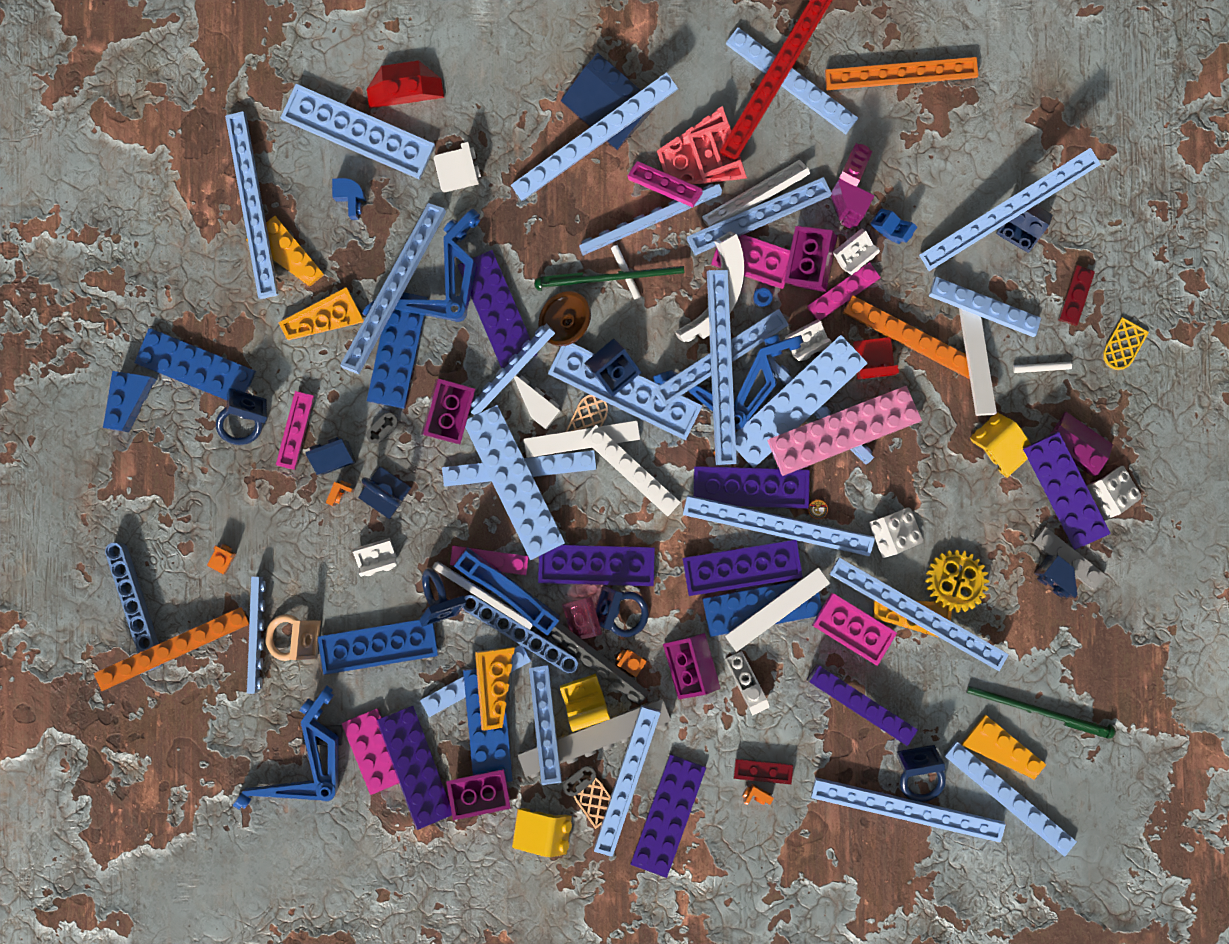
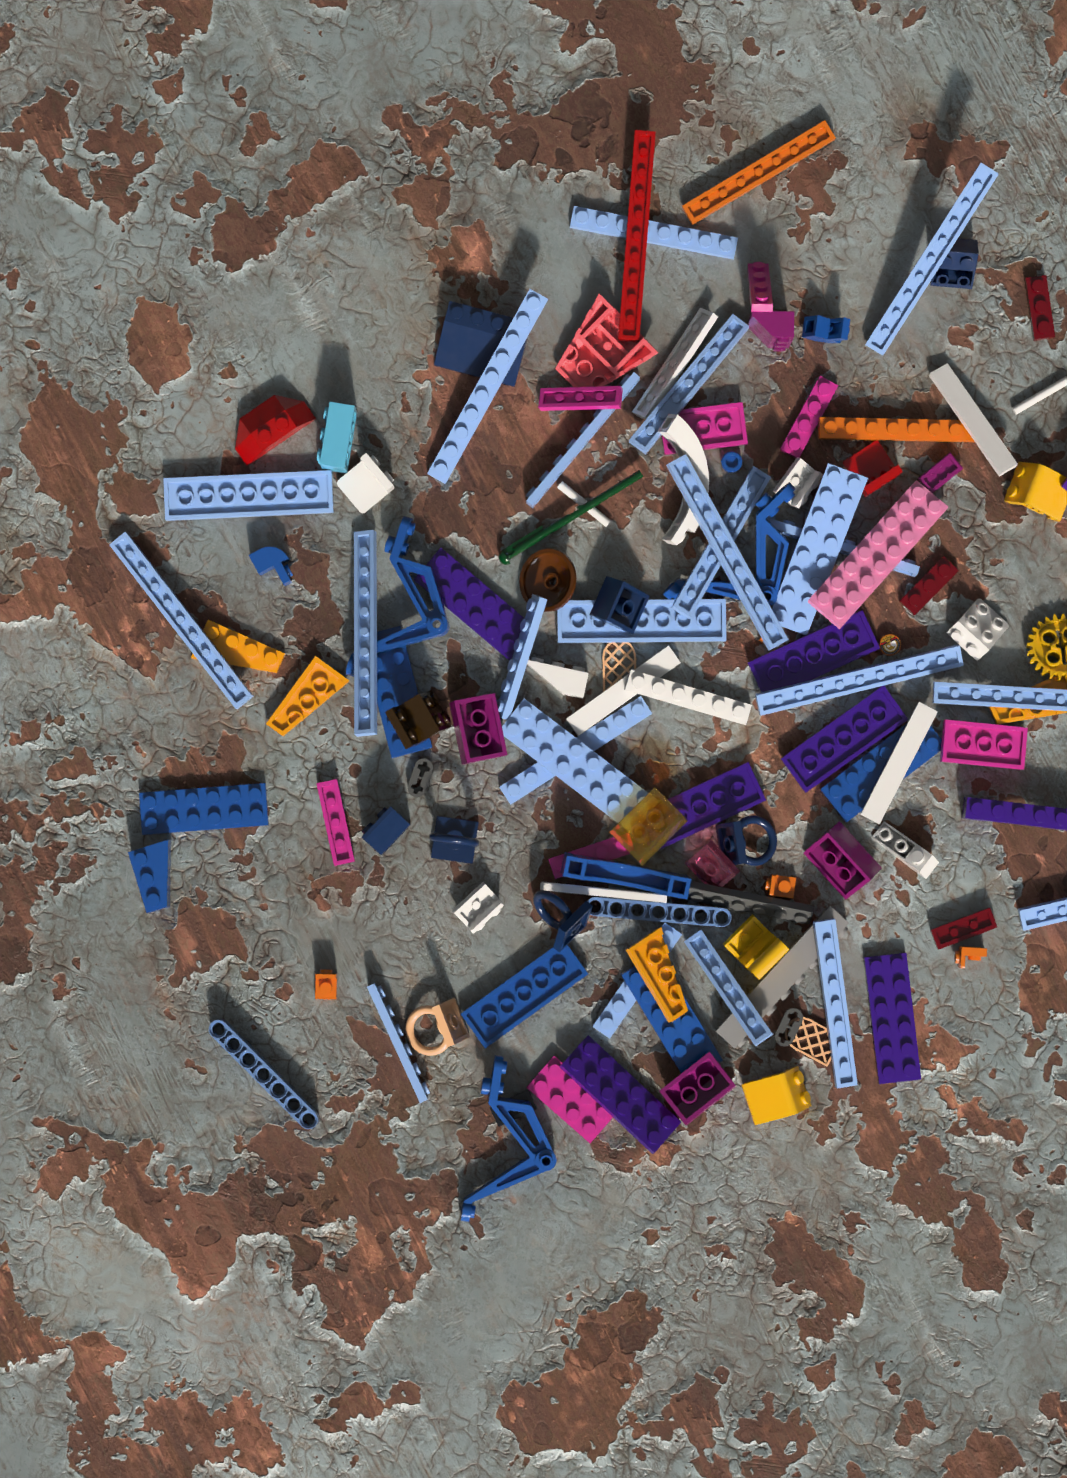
camera: 25 degrees left, 0 degrees up
orange plate [93,607,249,691] -> none
dark blue tile [215,388,267,445] -> none
orange bracket [326,480,355,506] -> none
magenta slope [784,226,837,292] -> none
white bracket [833,229,880,275] -> none
light blue plate [929,277,1041,337] -> none
none -> medium azure brick [317,402,357,474]
none -> dark brown bracket [385,690,452,749]
none -> clear yellow slope [610,788,687,866]
none -> dark red plate [899,556,959,616]
none -> magenta plate [917,452,963,493]

